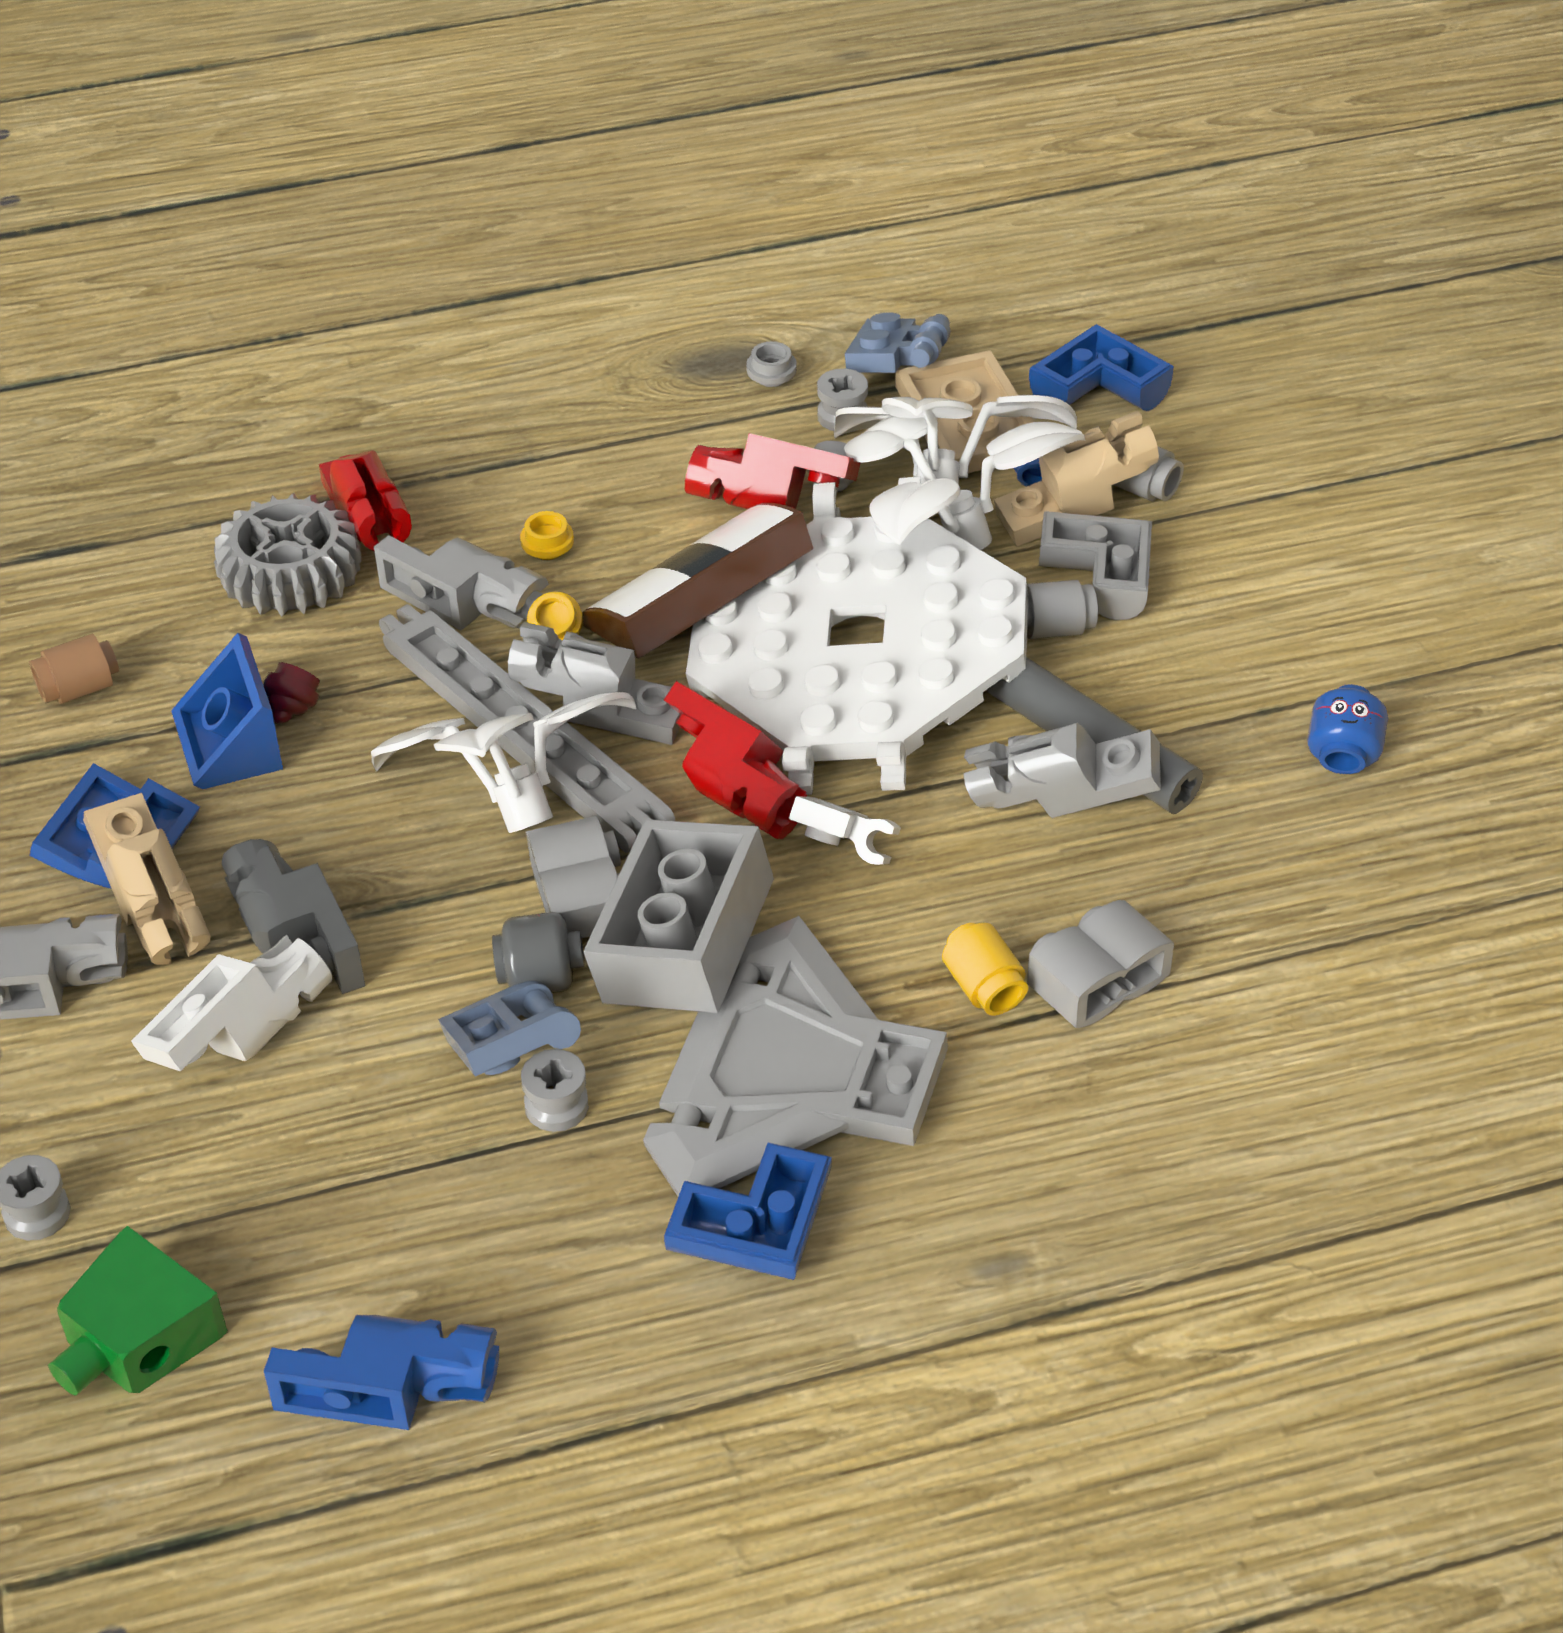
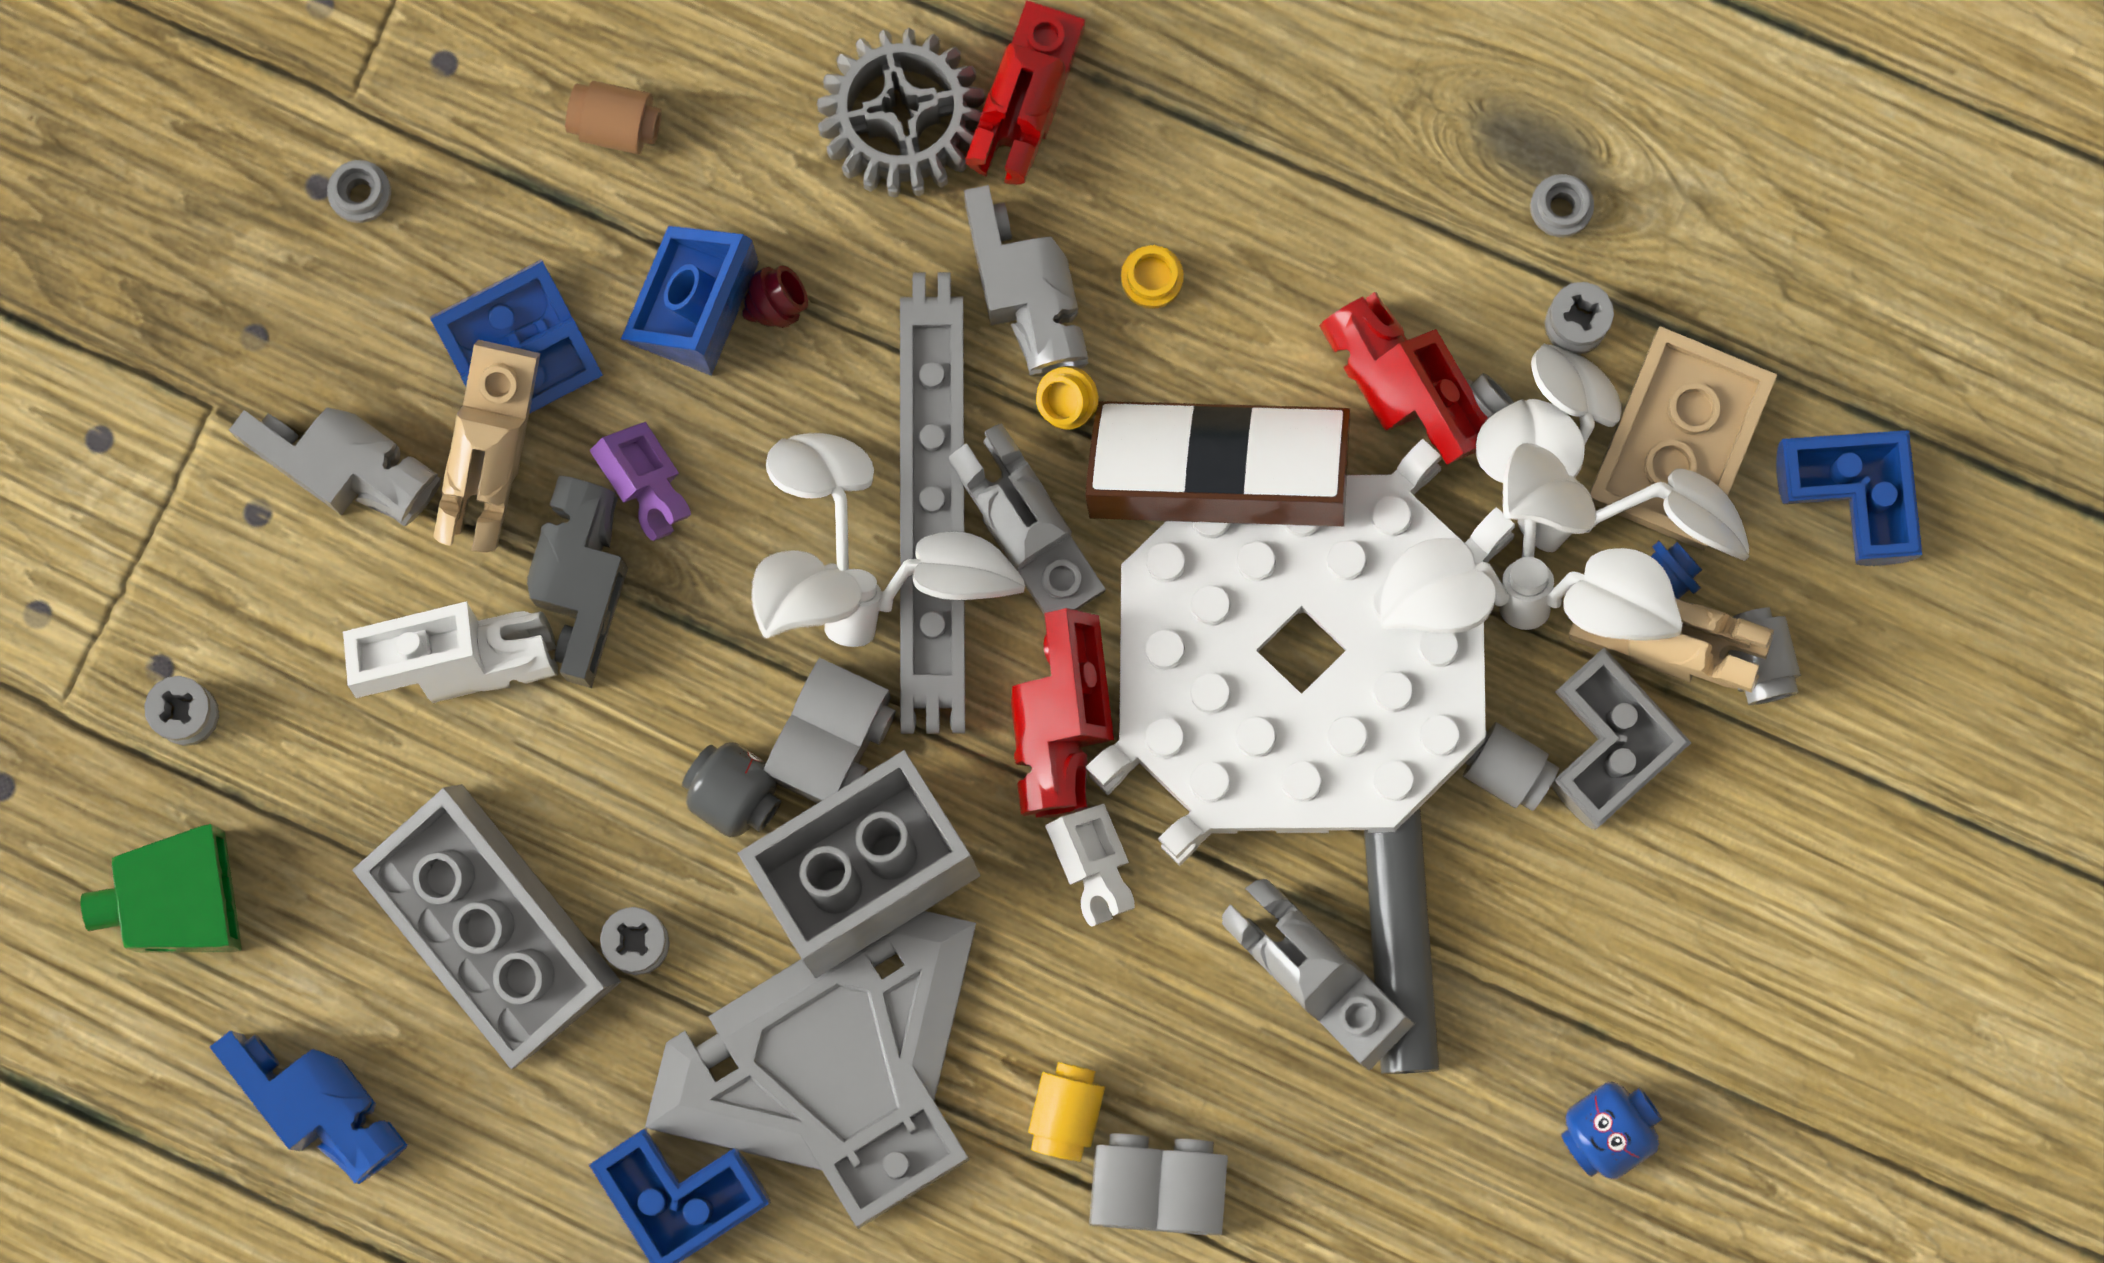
camera: 40 degrees right, 35 degrees up
sand blue plate [438,981,581,1077] -> none
sand blue plate [845,312,951,373] -> none
none -> light grey slope [352,784,621,1069]
none -> medium lavender plate [589,422,691,541]

